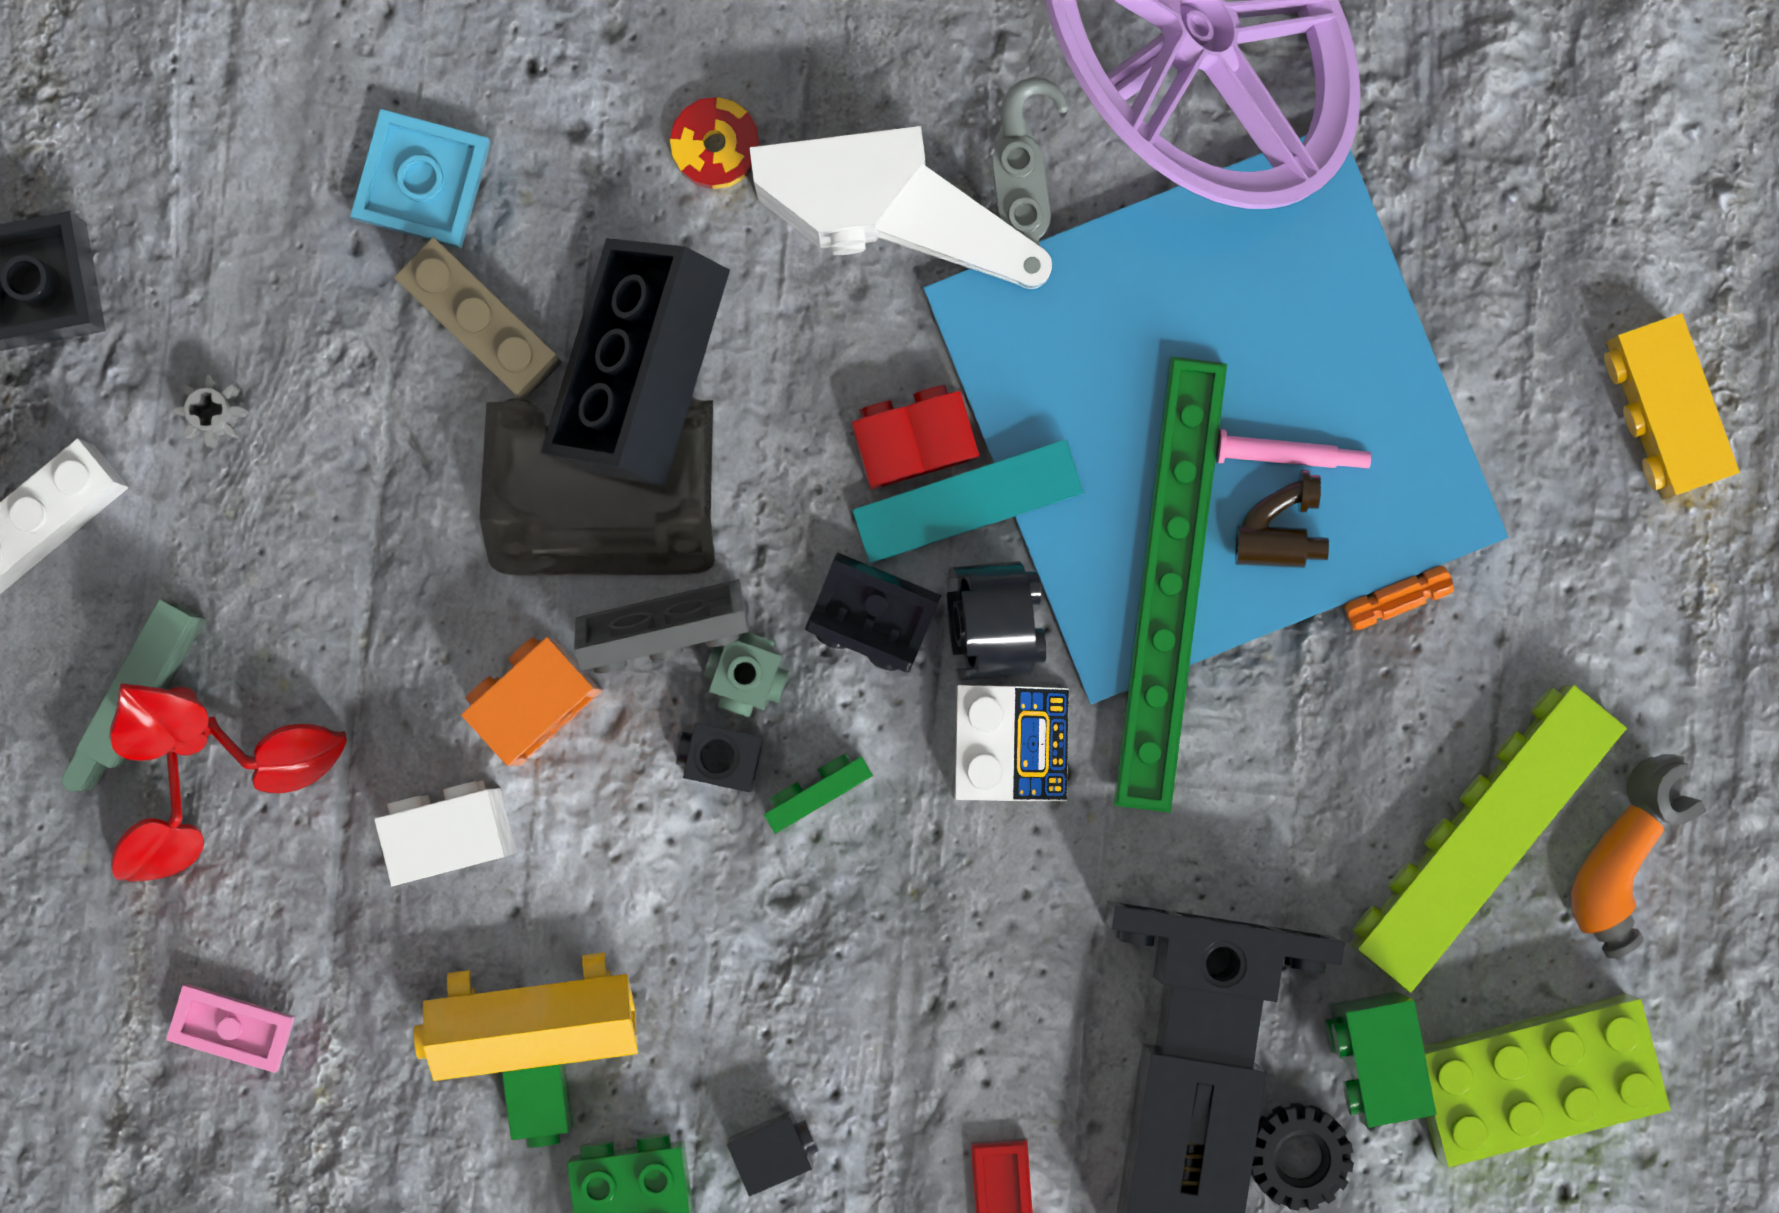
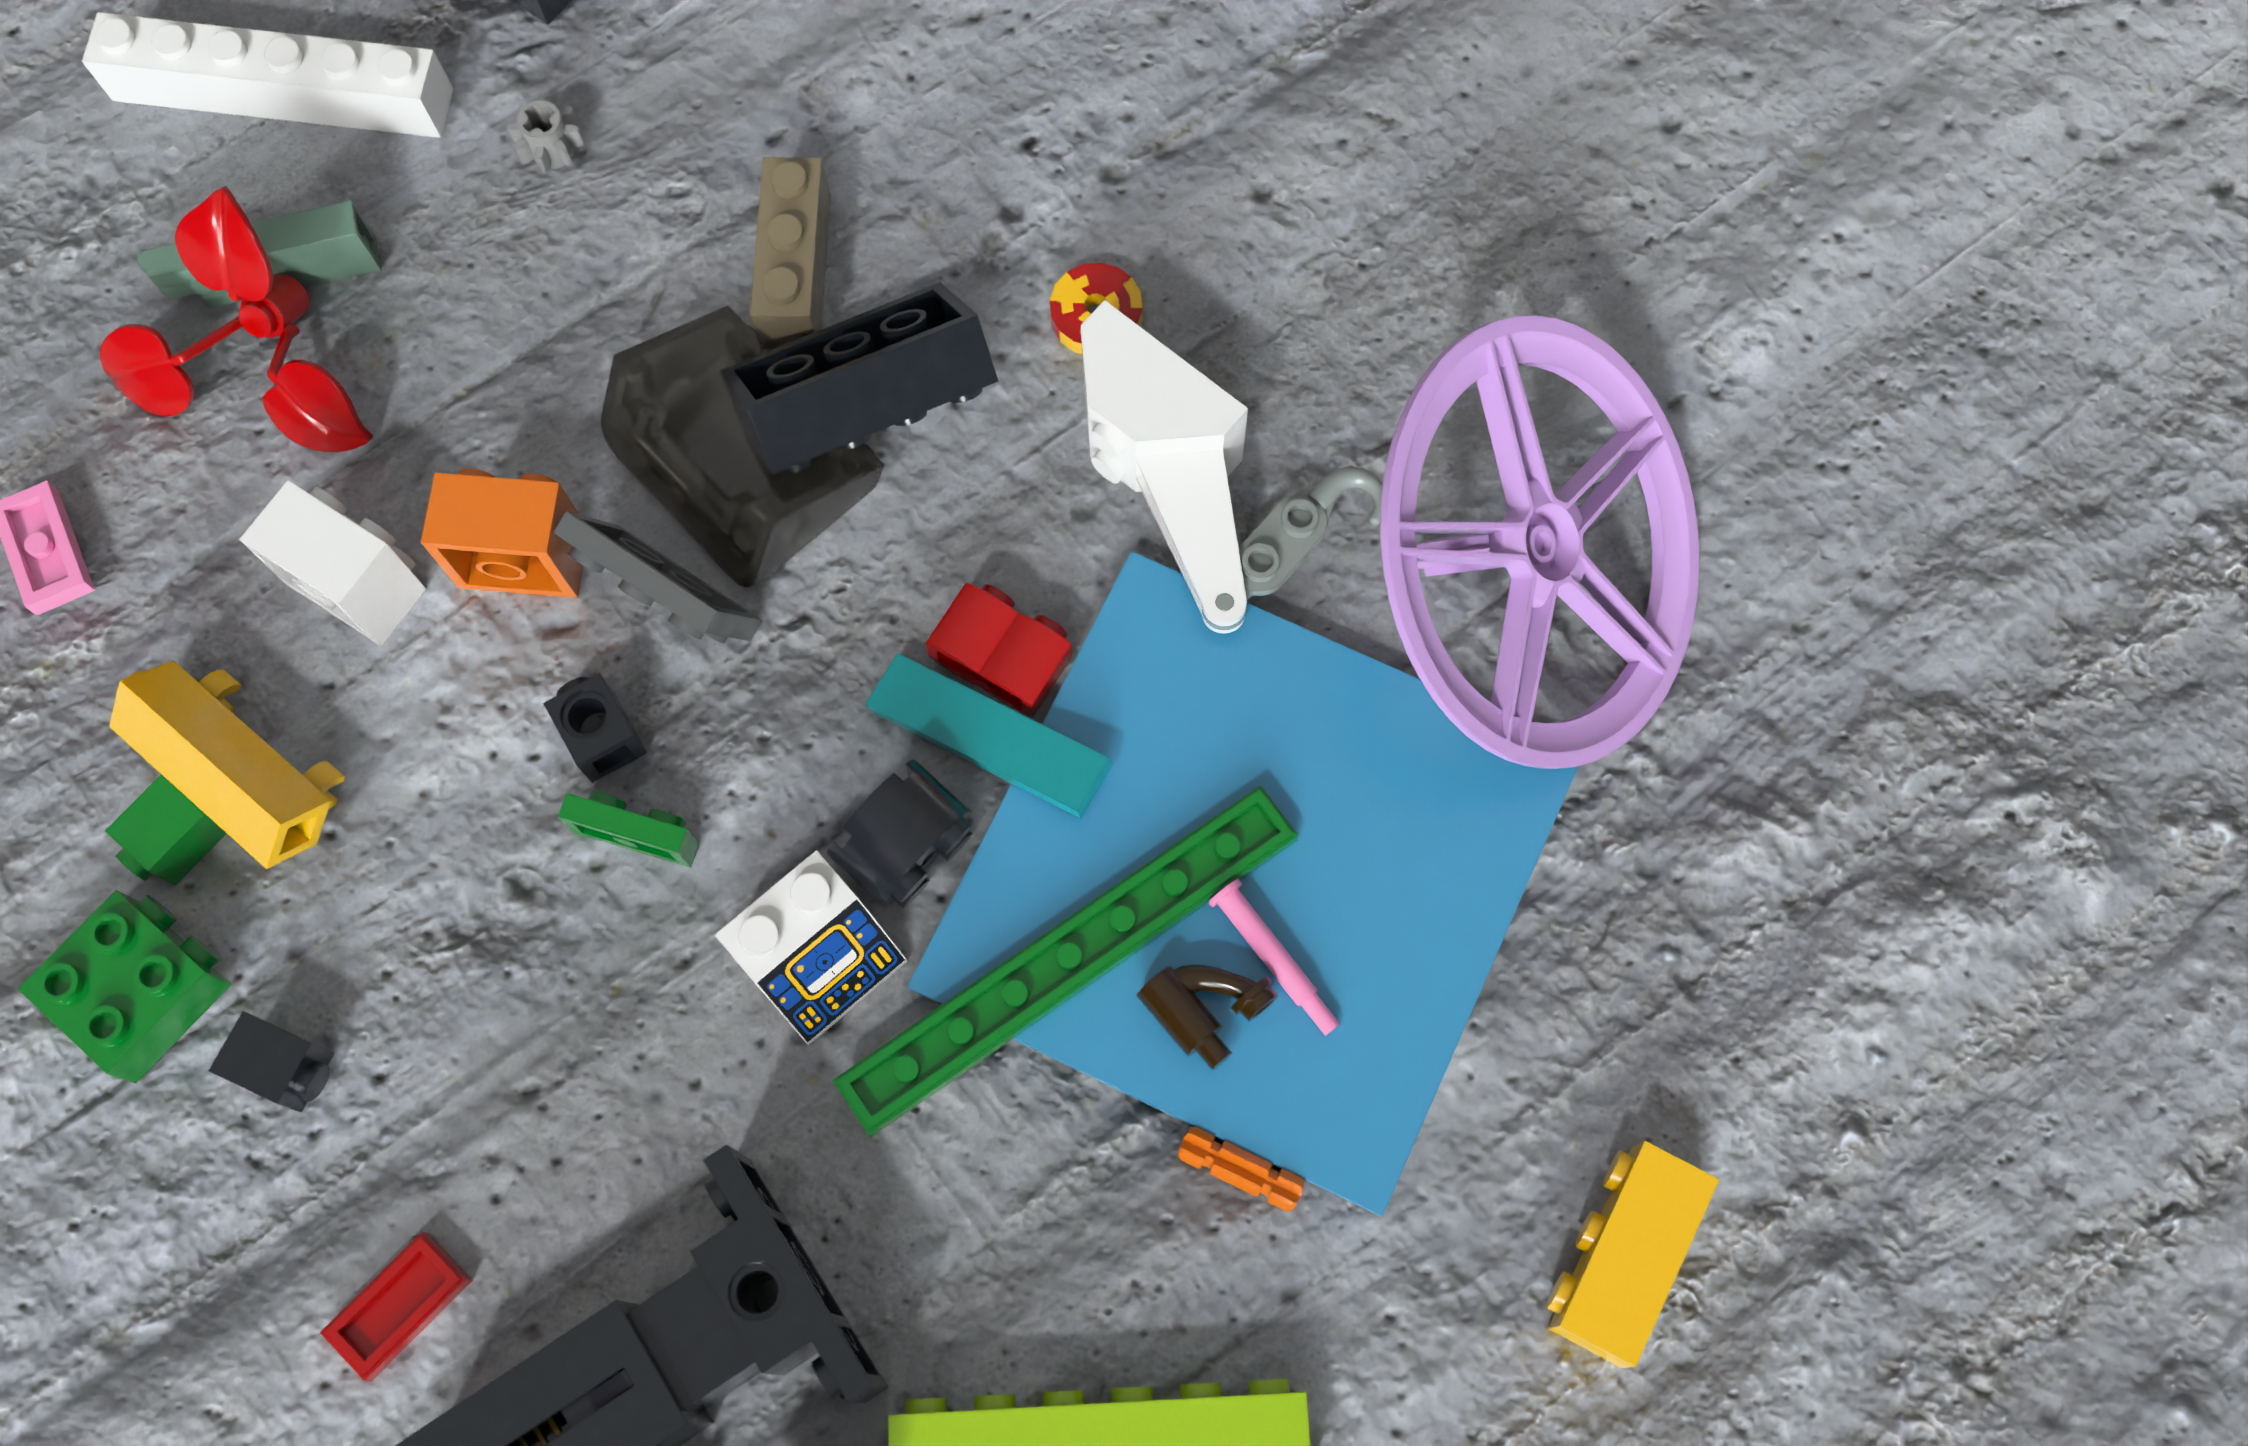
camera: 50 degrees right, 15 degrees down
medium azure plate [350,109,491,249] -> none
sand green brick [703,632,789,717] -> none
black bracket [805,552,942,672] -> none

